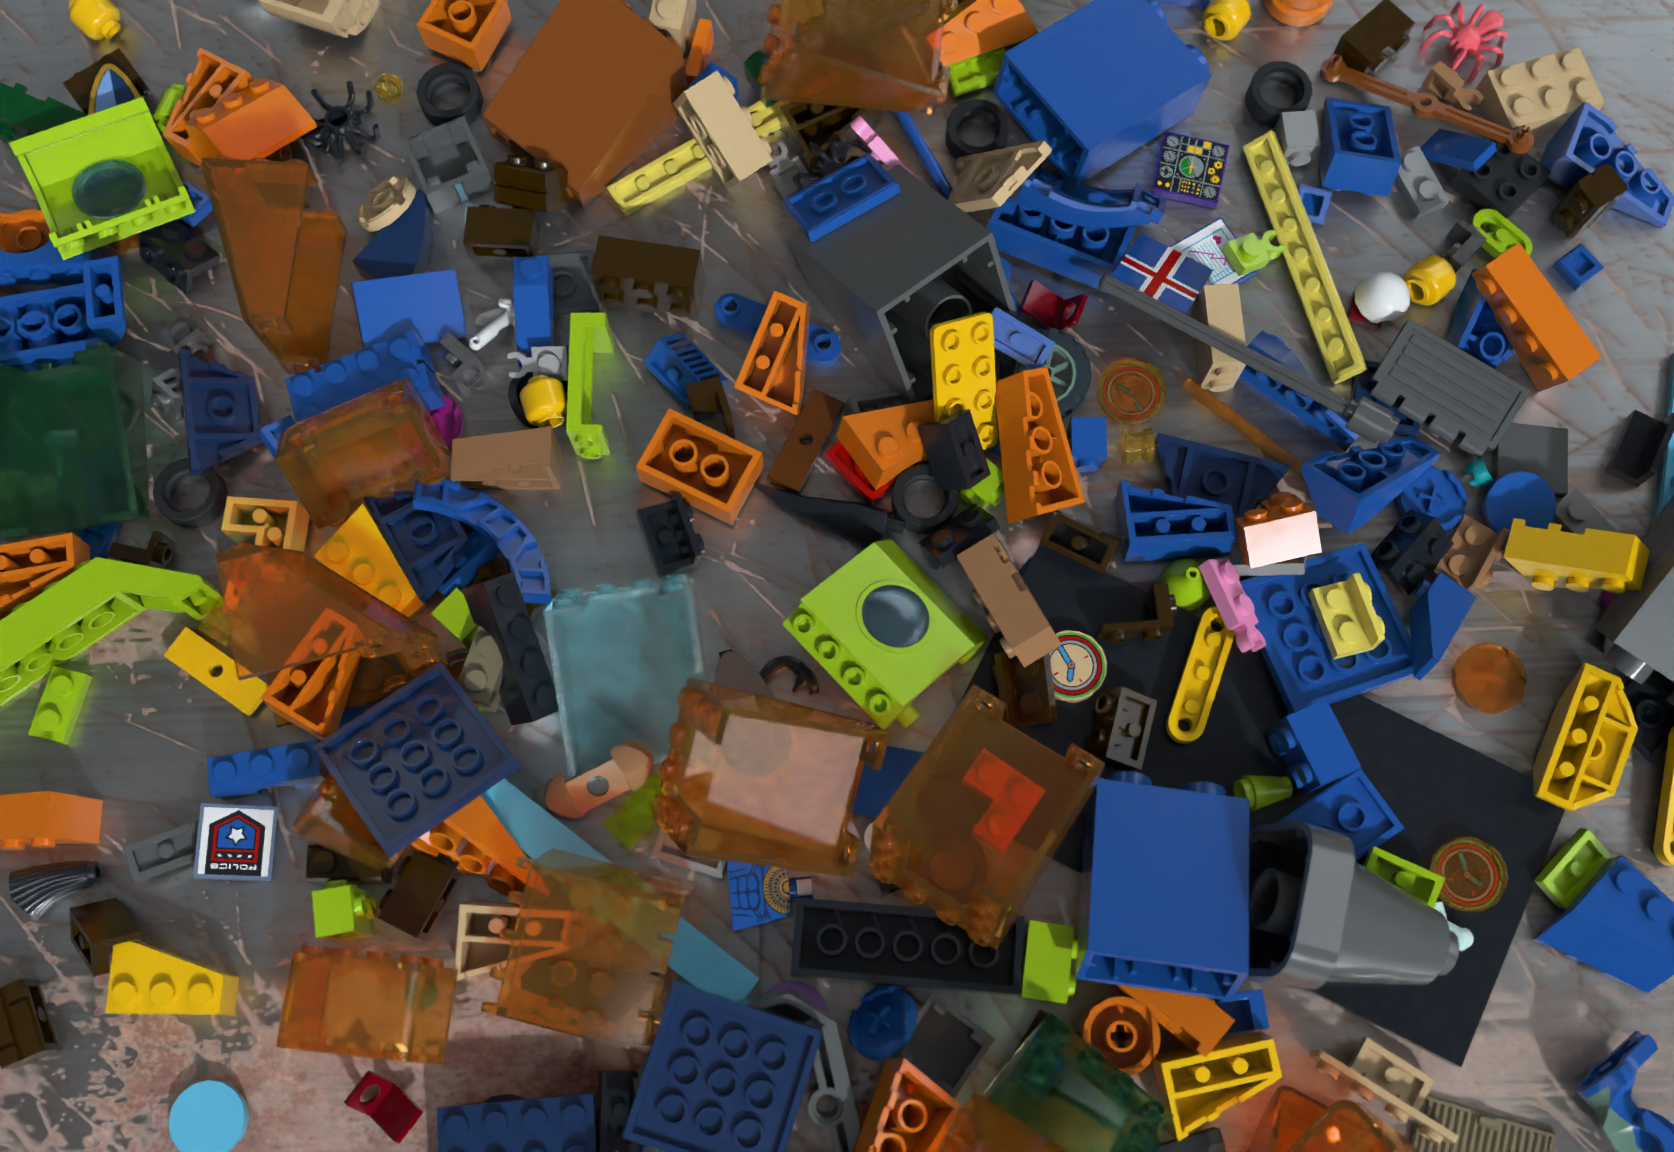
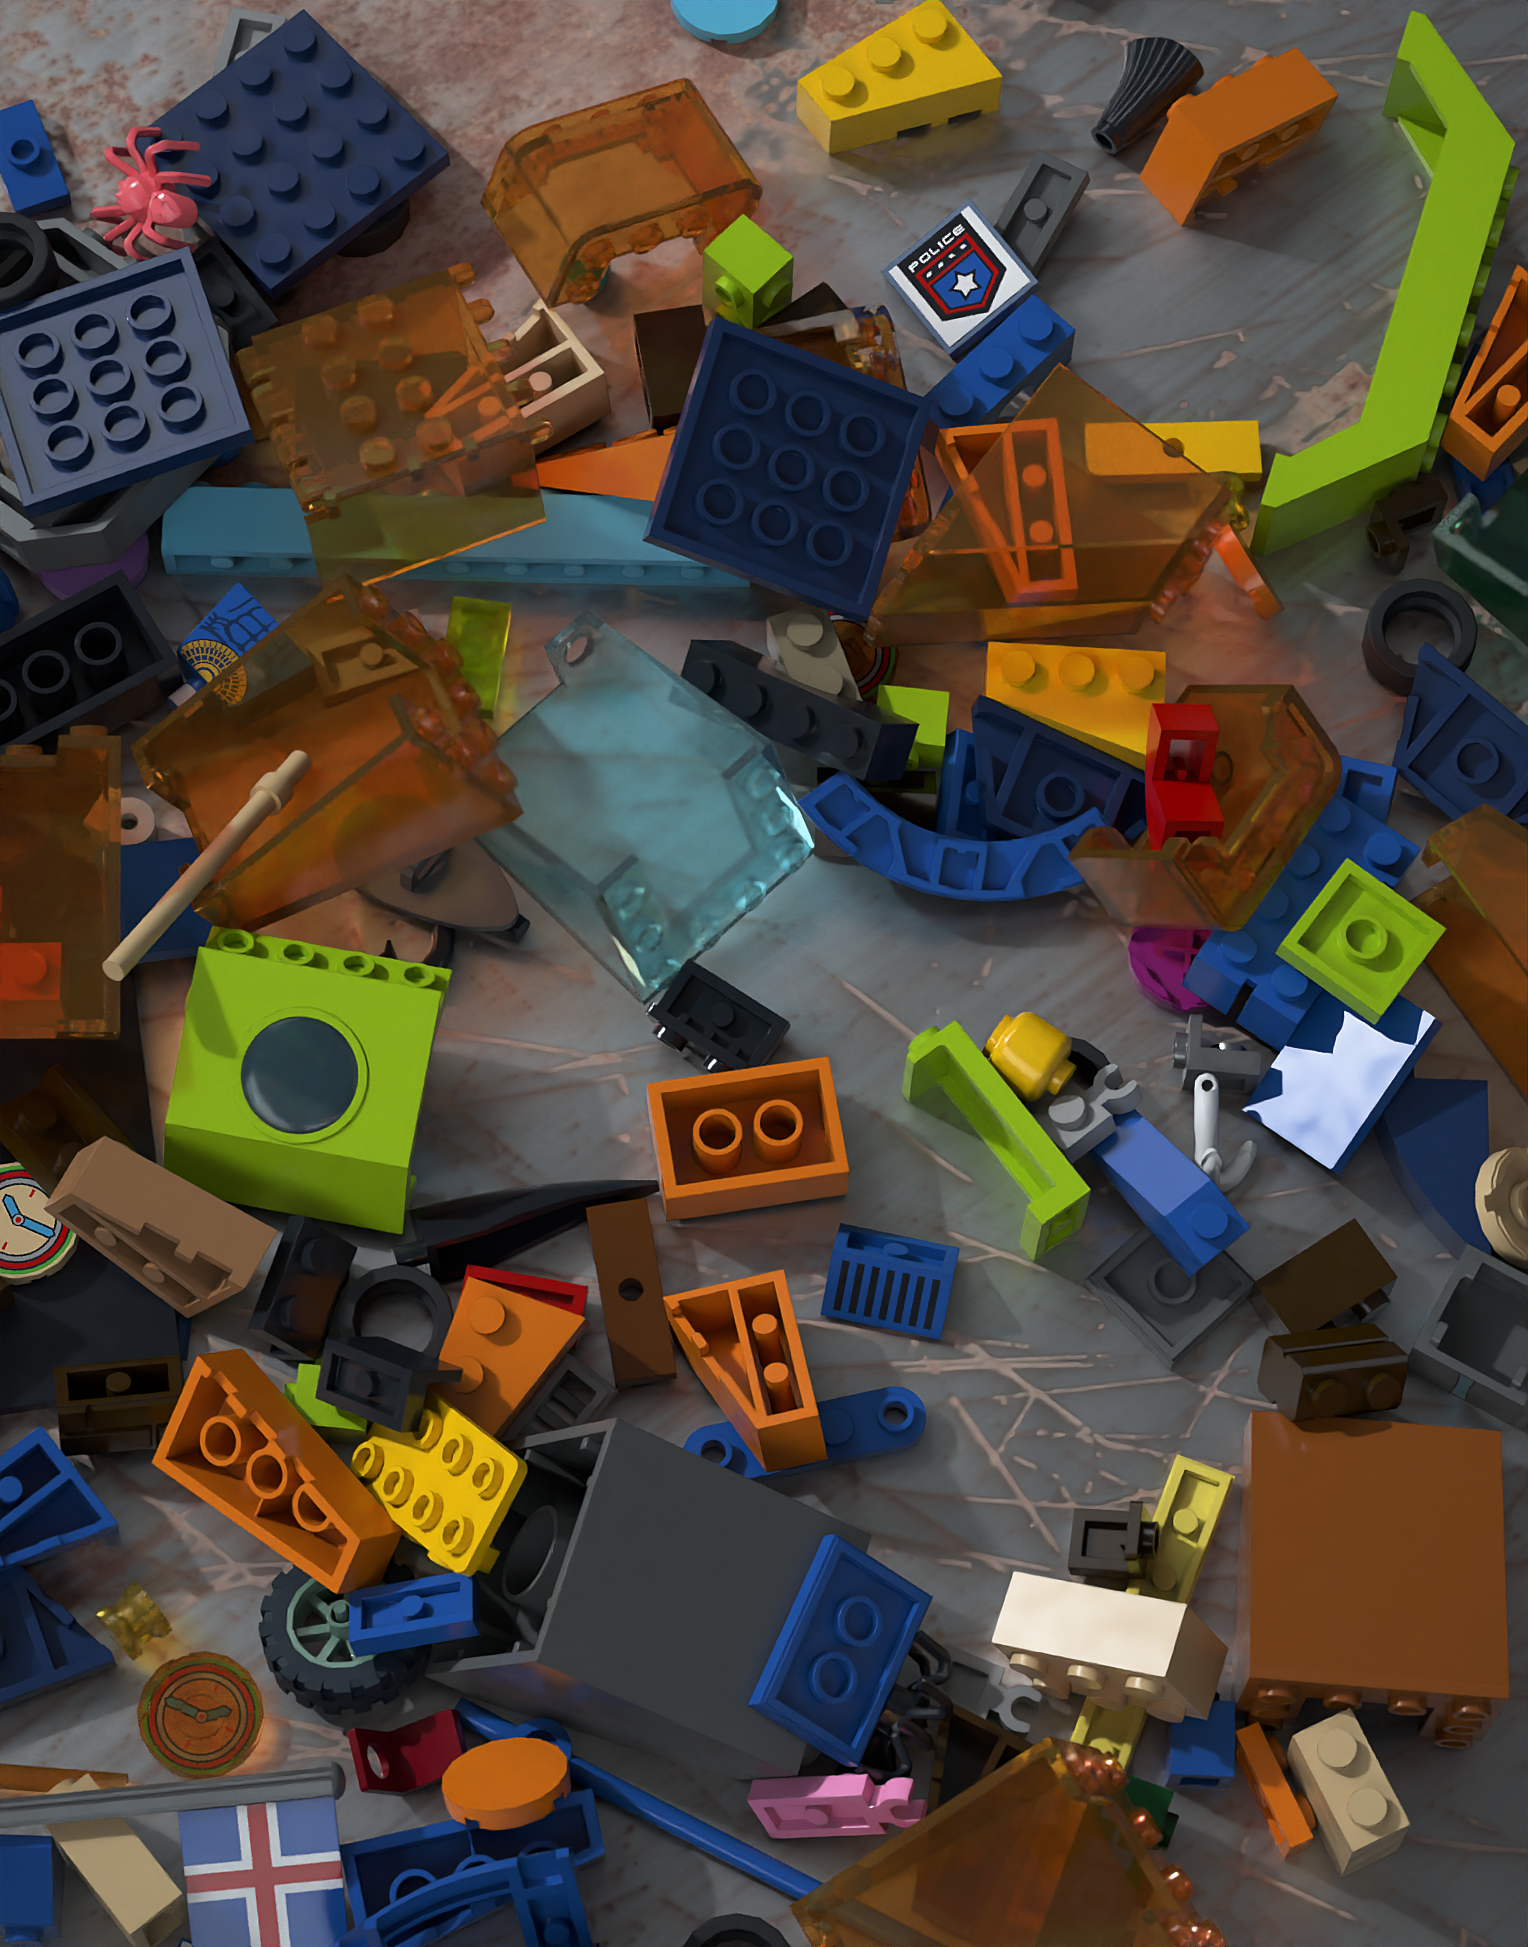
camera: 140 degrees right, 5 degrees down
lime plate [28,666,92,745] -> none
dark brown panel [69,897,140,977] -> none
light yellow brick [221,496,310,581] -> none
dark red bracket [344,1070,423,1144] -> none
medium nougat wedge [450,426,563,490] -> none
medium nougat piece [544,739,653,819] -> none
dark brown brick [591,235,706,317] -> none
dark brown panel [685,376,736,439] -> none
tan wing [948,140,1052,213] -> none
blue brick [1067,417,1107,472] -> none
none -> tan bar [102,750,312,981]
none -> orange tile [442,1737,571,1831]
none -> dark brown bracket [1068,1501,1160,1580]
none -> red brick [1145,703,1225,872]
none -> lime plate [1275,858,1446,1025]

